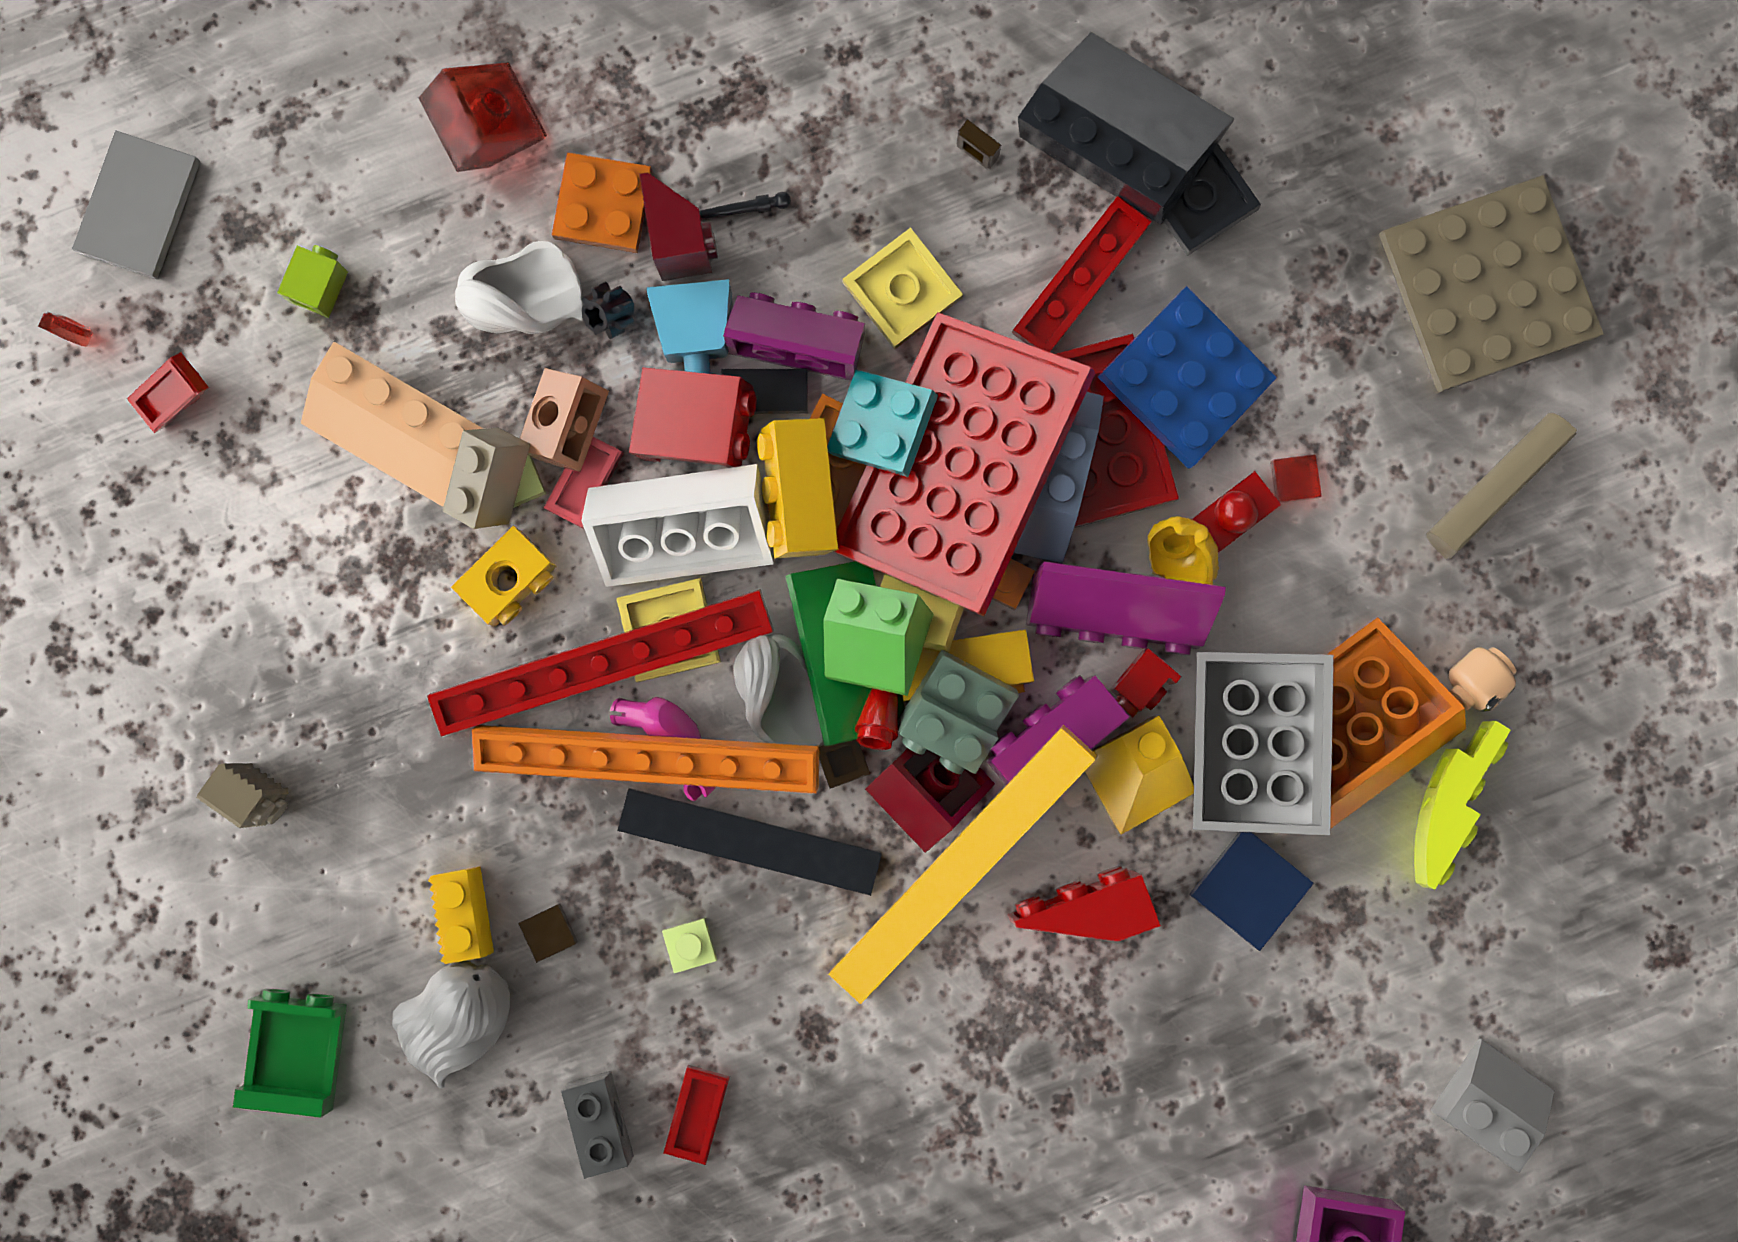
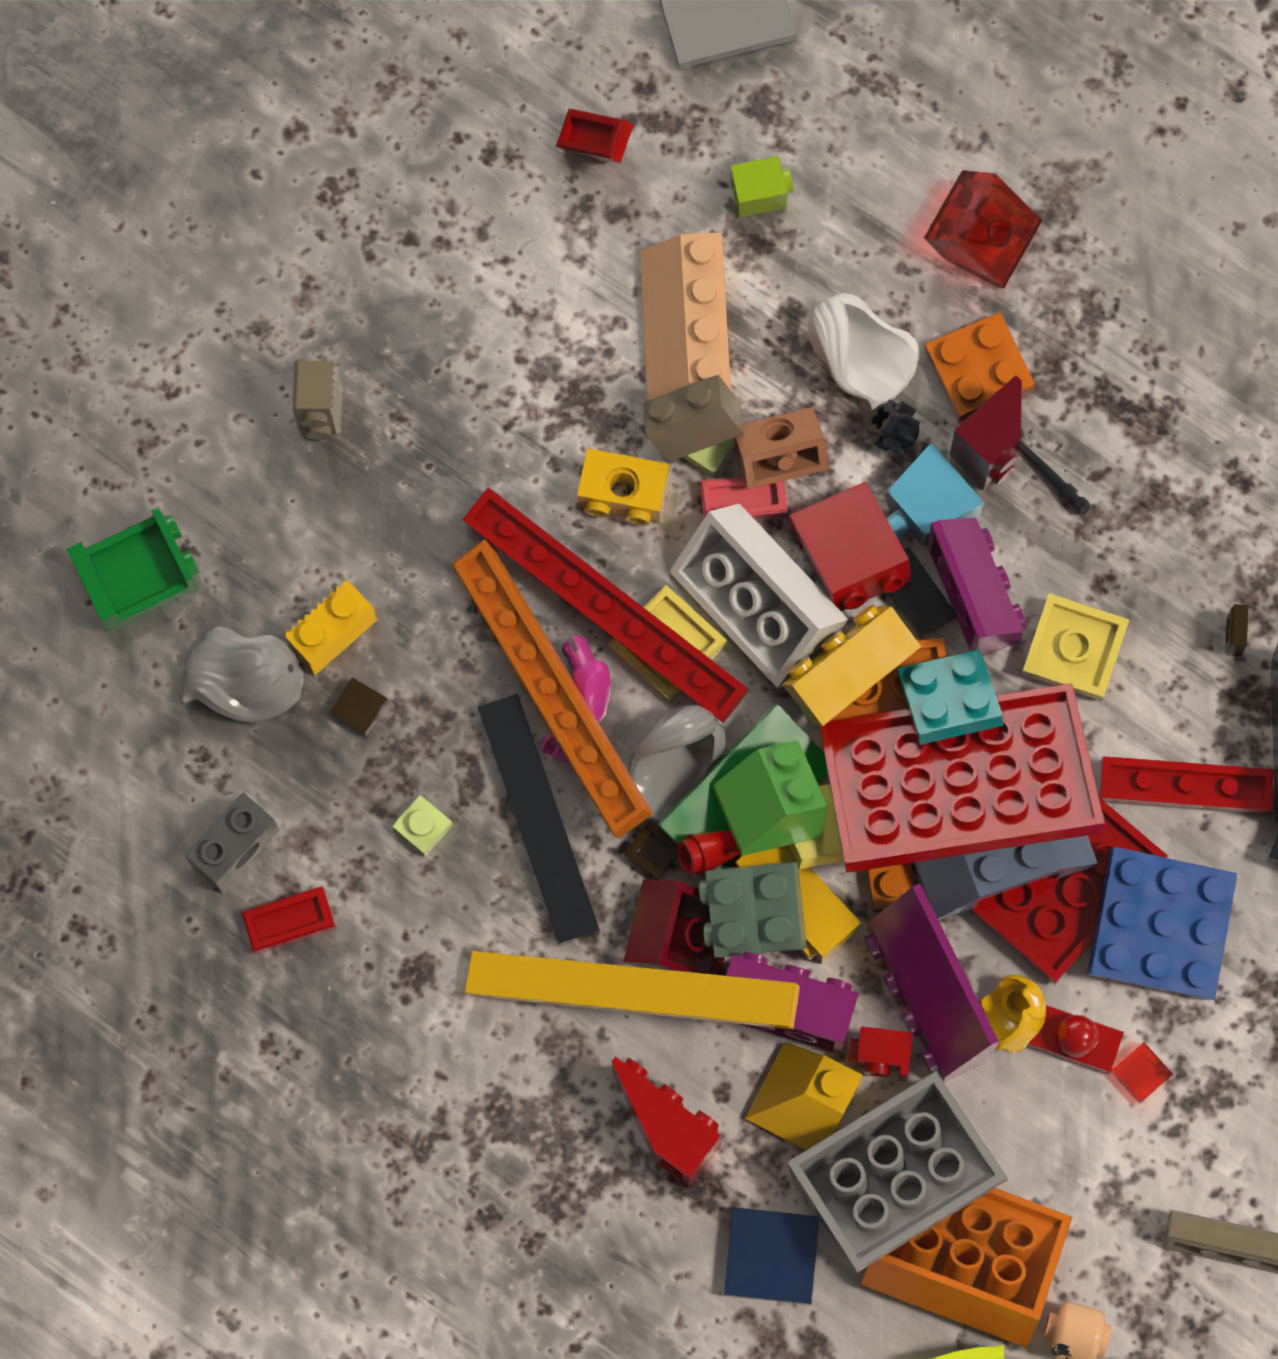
camera: 60 degrees right, 10 degrees down
clear red tile [38,312,93,347] -> none

